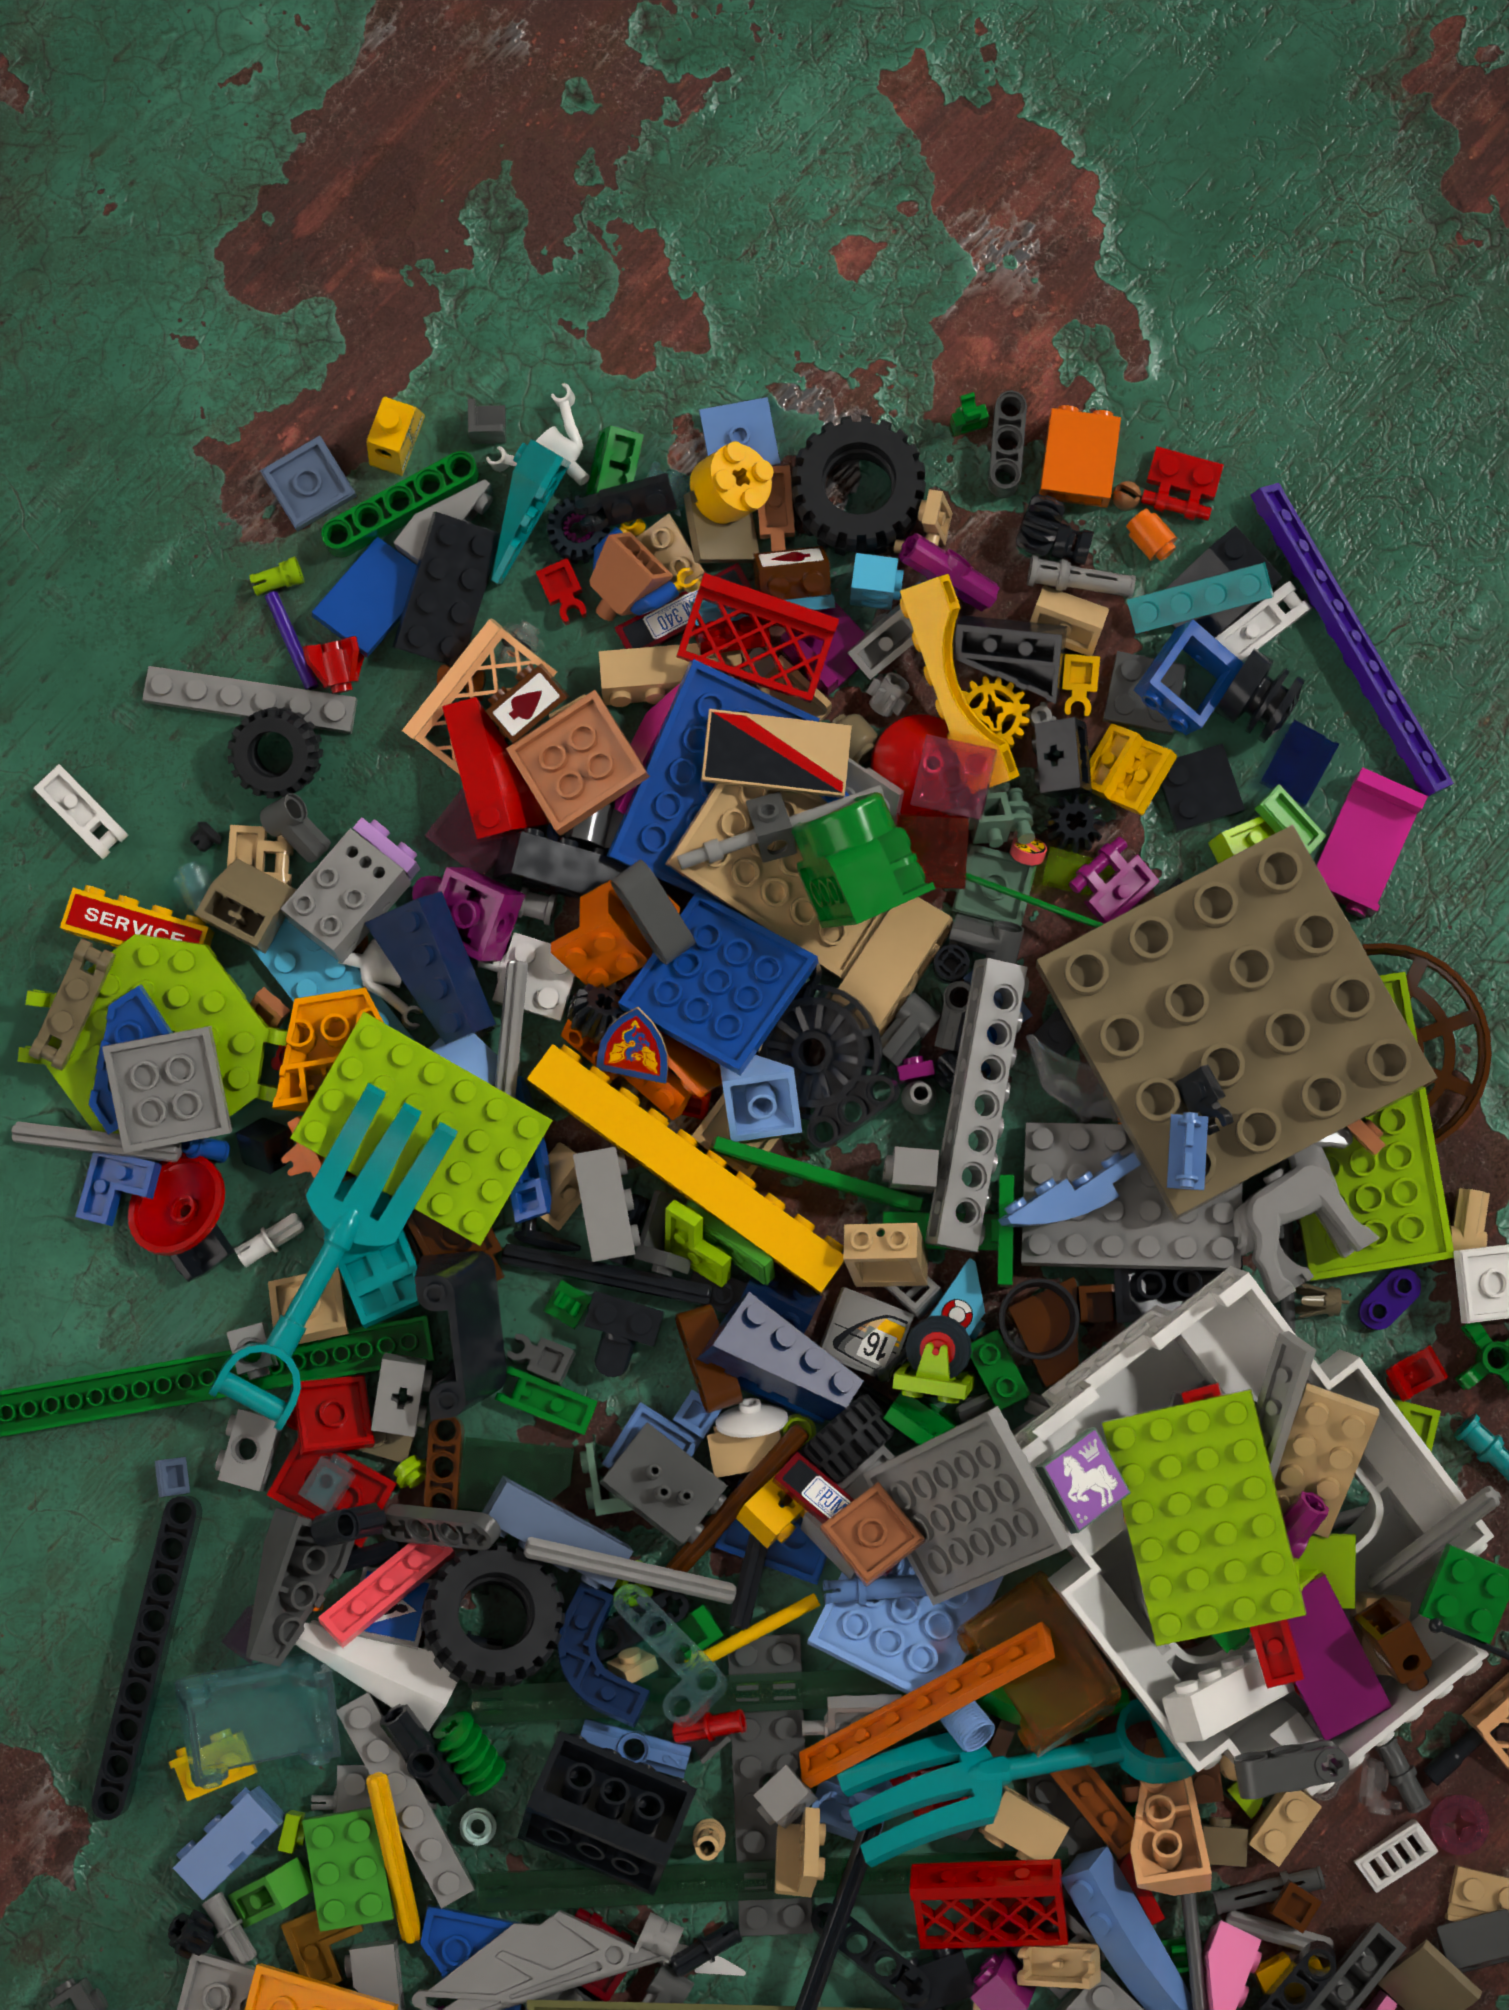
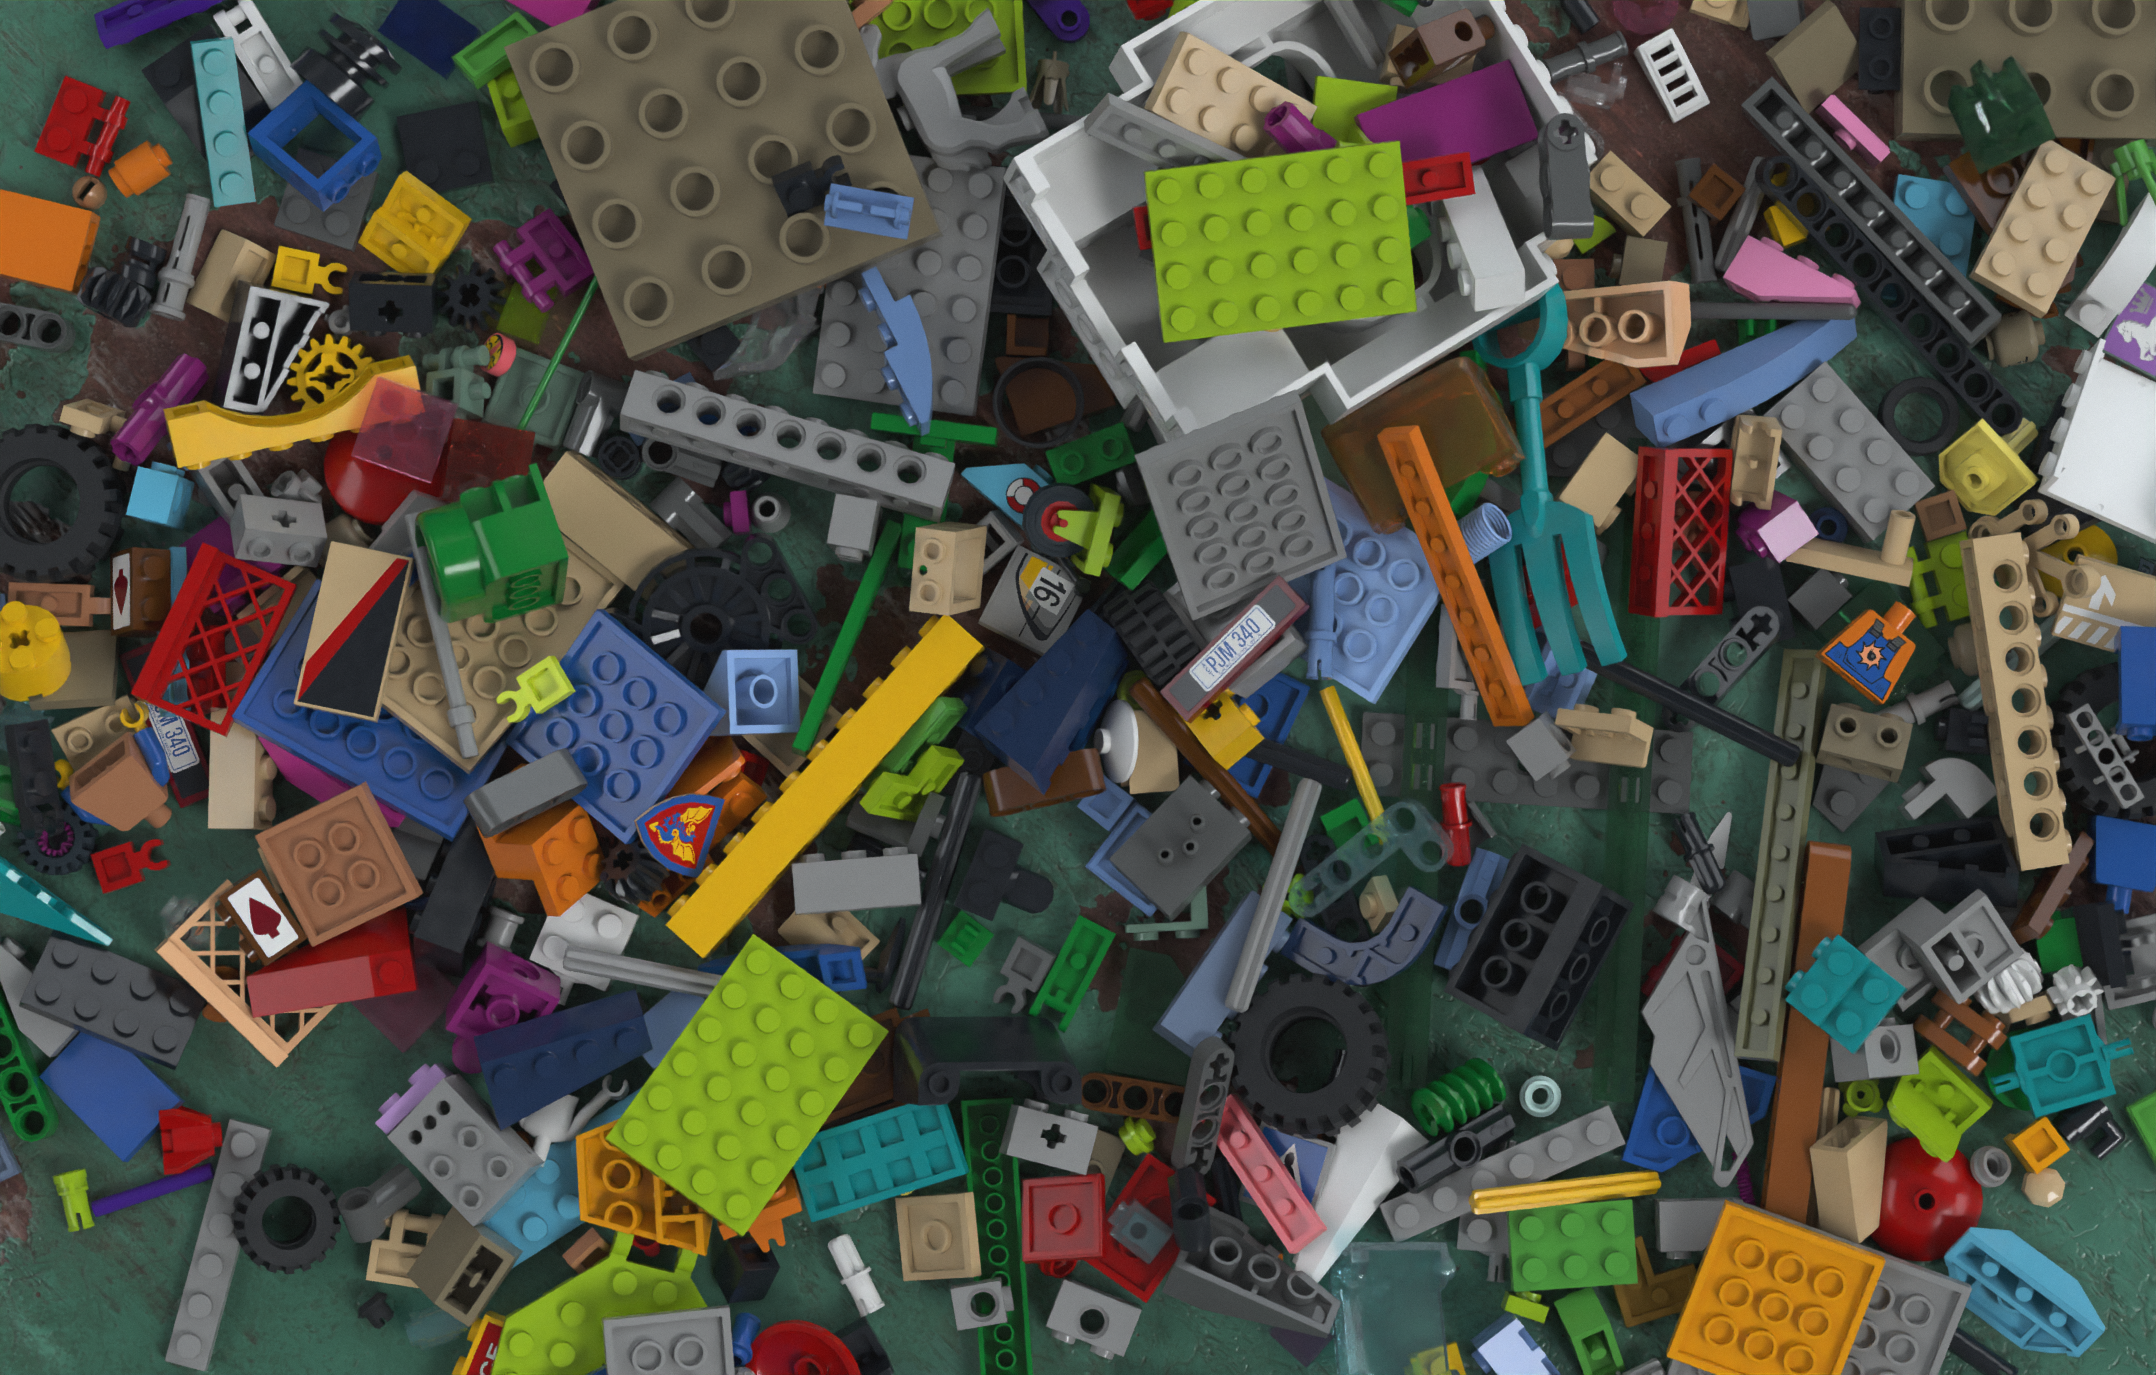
camera: 85 degrees left, 5 degrees up
teal piece [208,1083,458,1431] -> none
tan pin [692,1818,726,1861] -> none
dark grey bracket [746,792,797,863] -> none
nougat plate [820,1482,925,1587] -> none
tile [1035,1427,1131,1534] -> none
none -> light grey brick [230,494,327,568]
none -> neon yellow plate [496,656,576,723]

